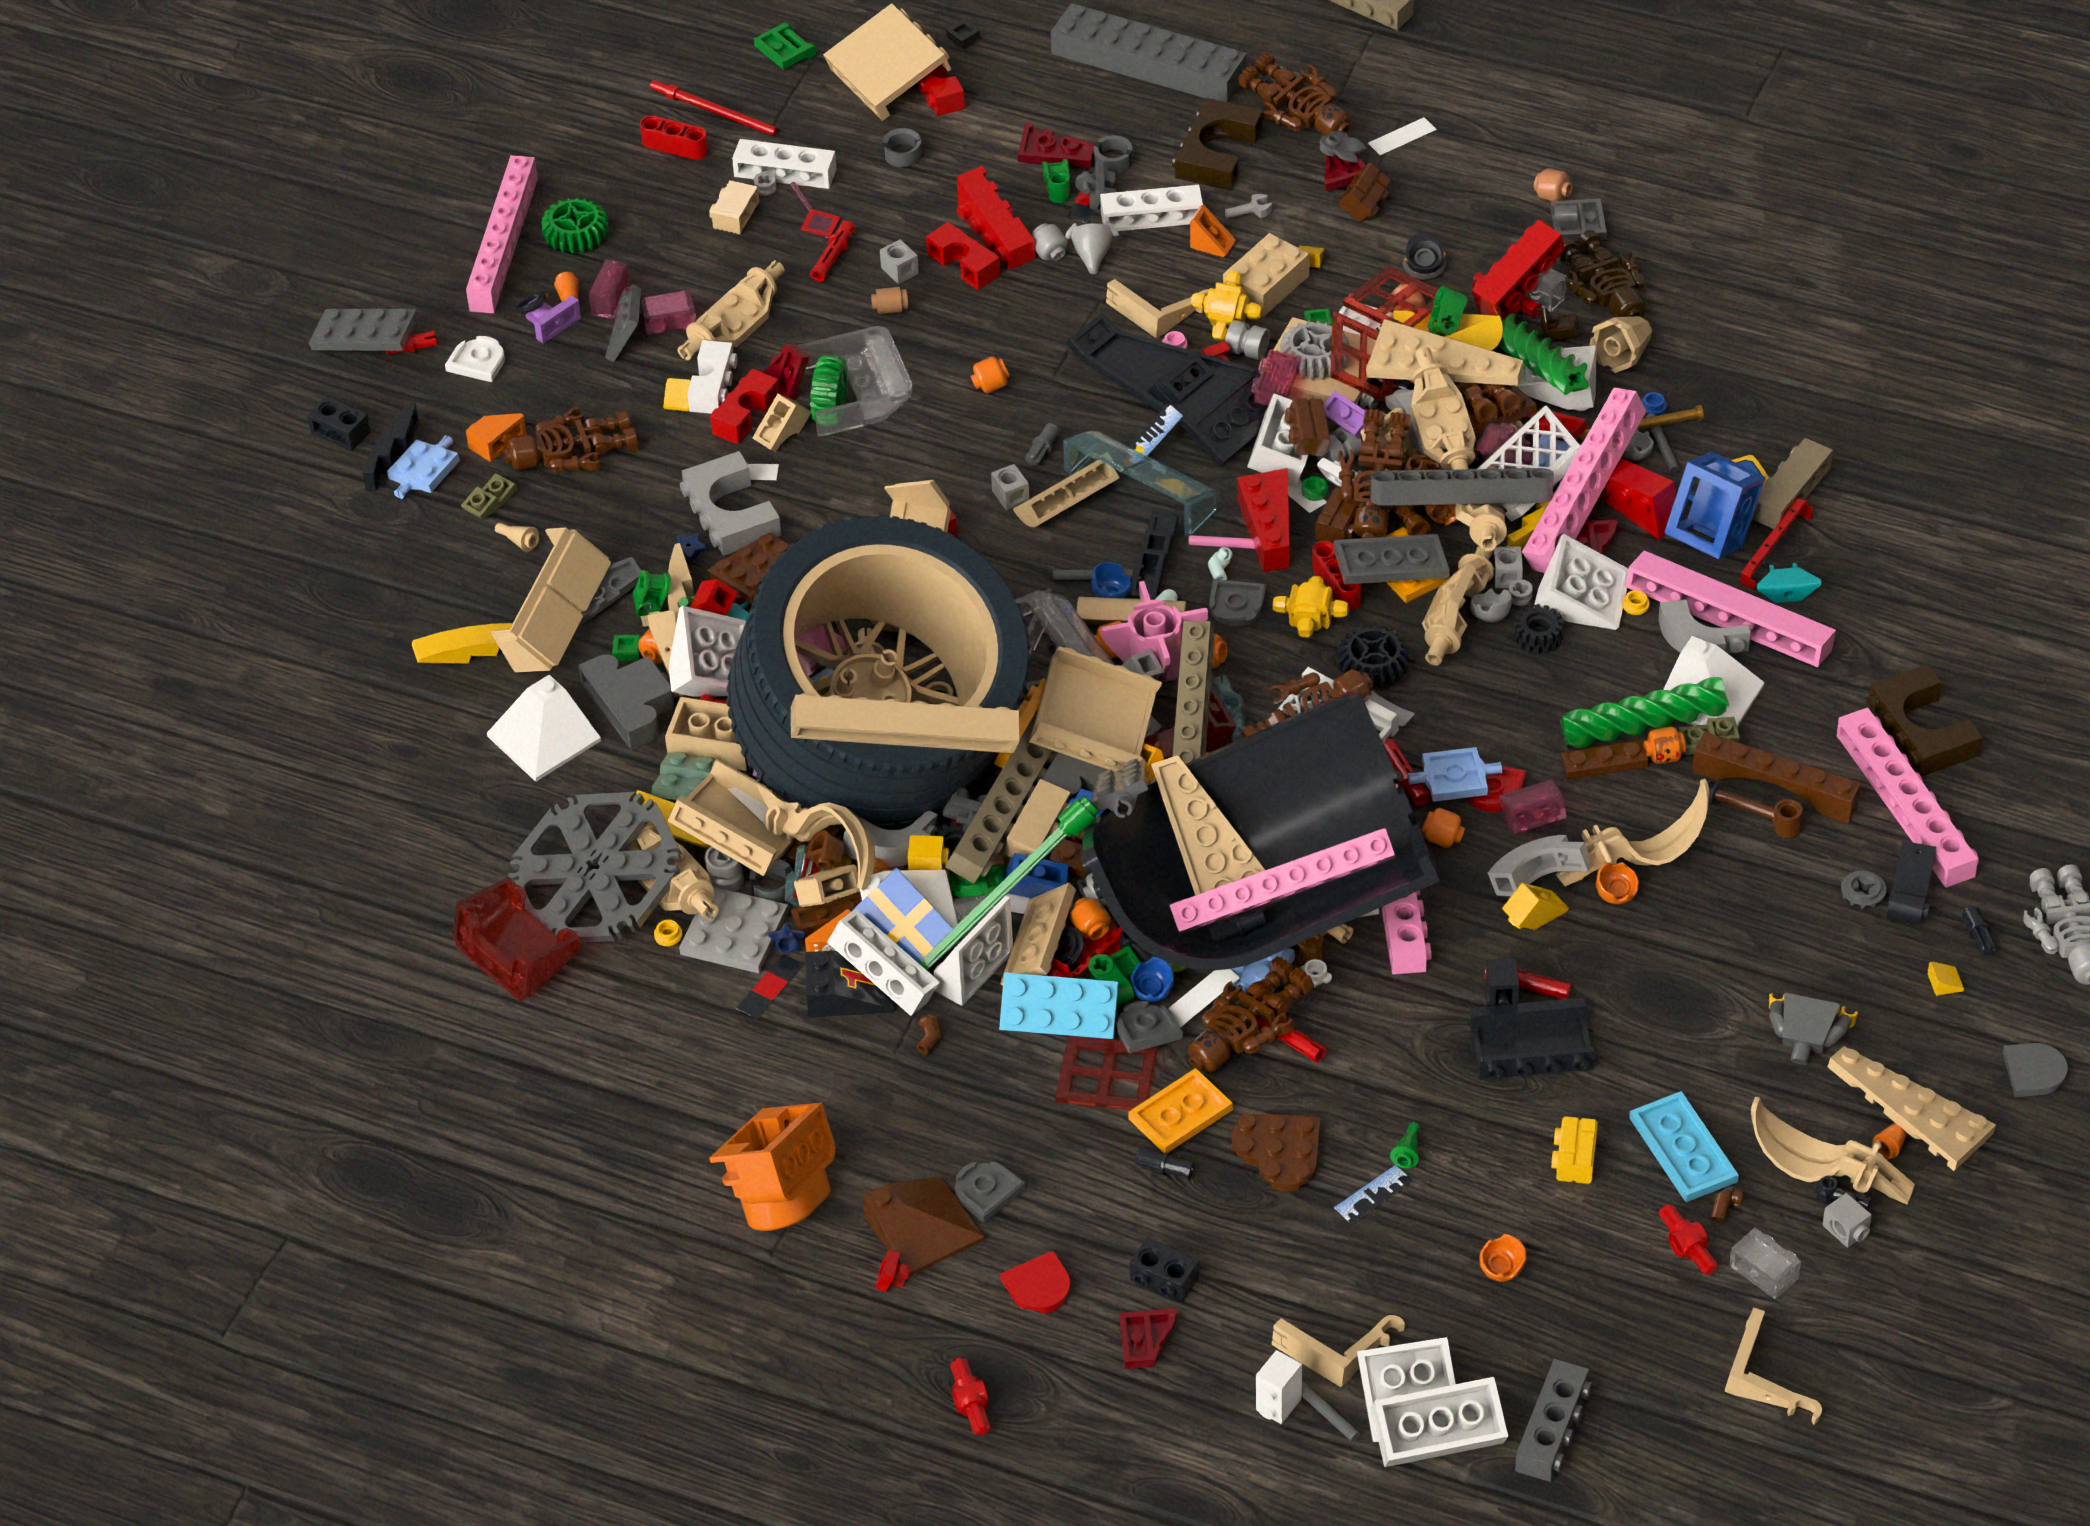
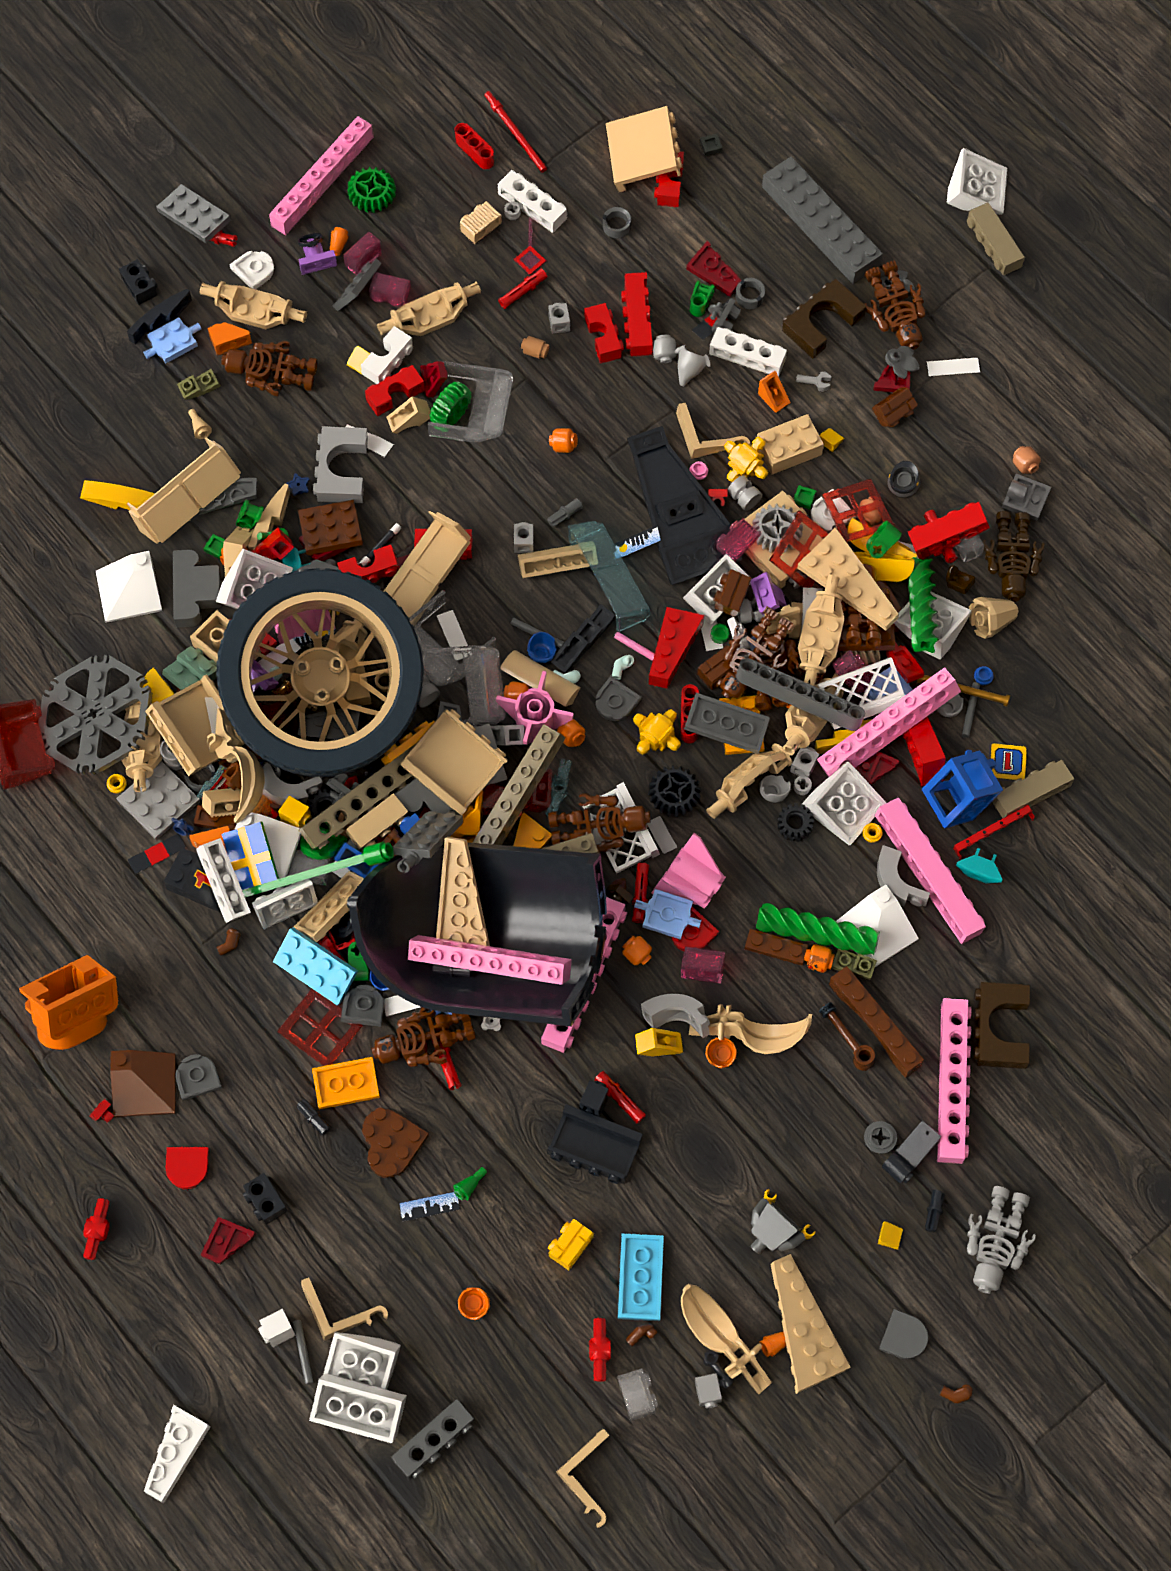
camera: 25 degrees right, 20 degrees up
green plate [754,23,818,70] -> none
tan brick [791,693,1020,753] -> none
none -> tan plate [200,281,307,329]
none -> bright pink brick [651,833,726,909]

